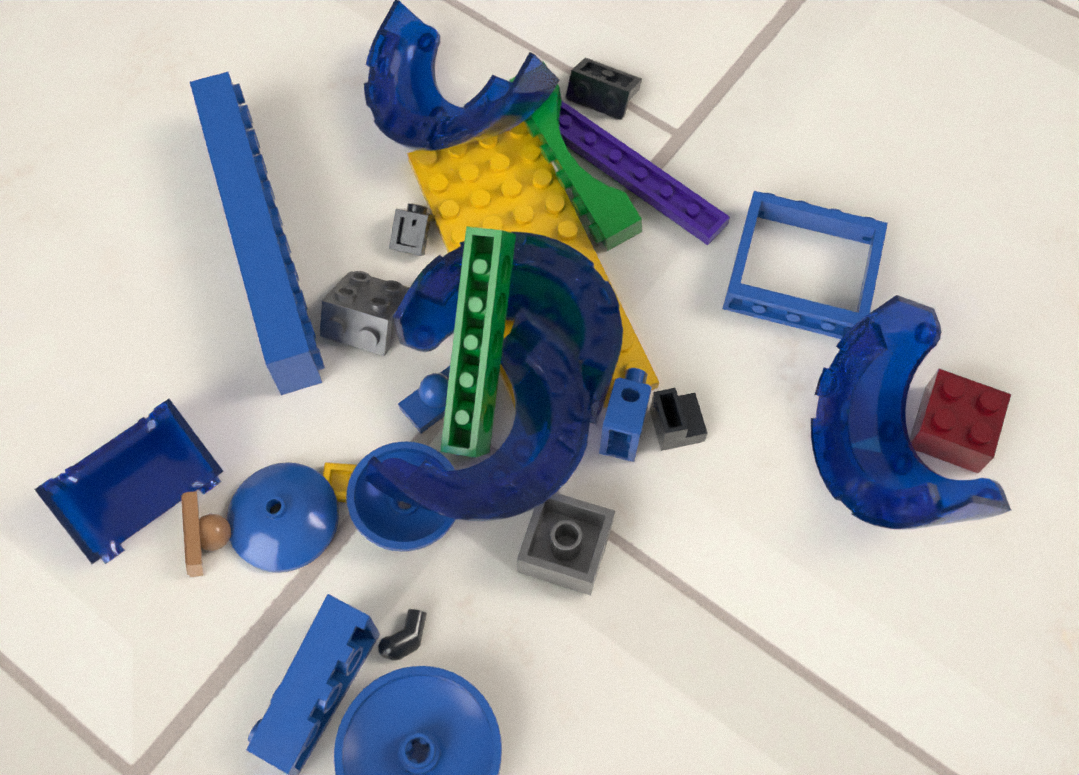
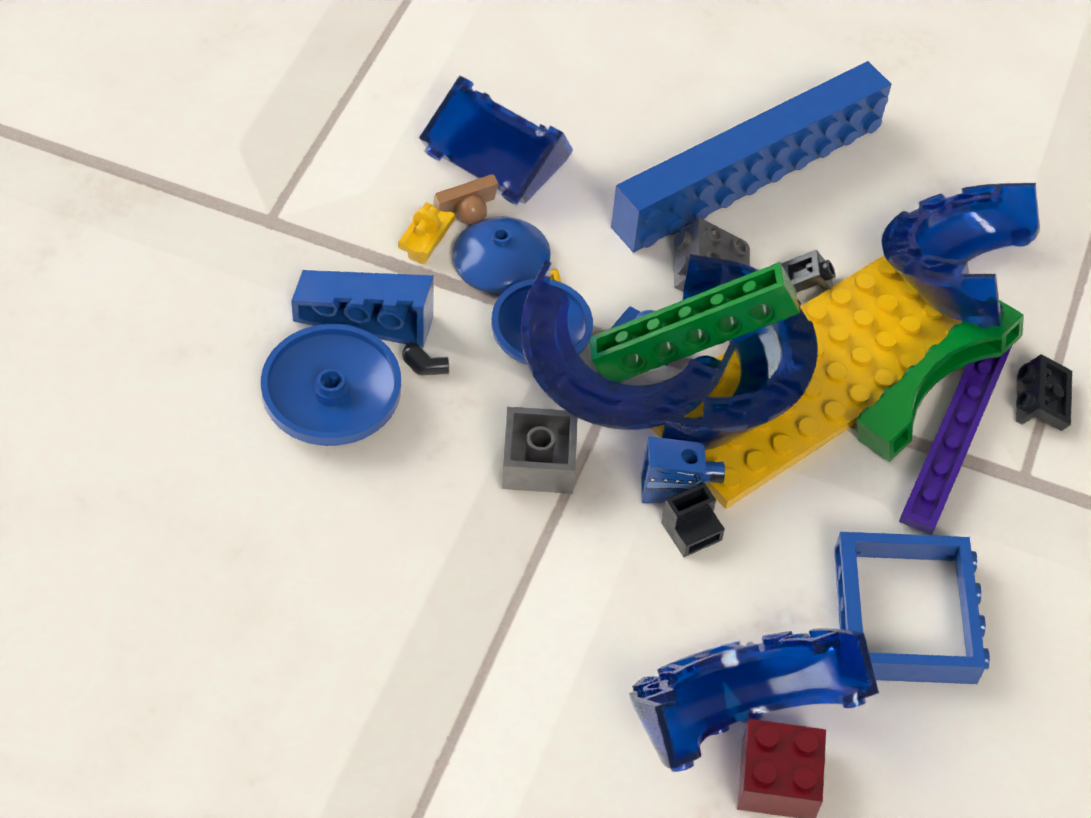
camera: 70 degrees right, 10 degrees down
none -> yellow hips [398,202,455,264]

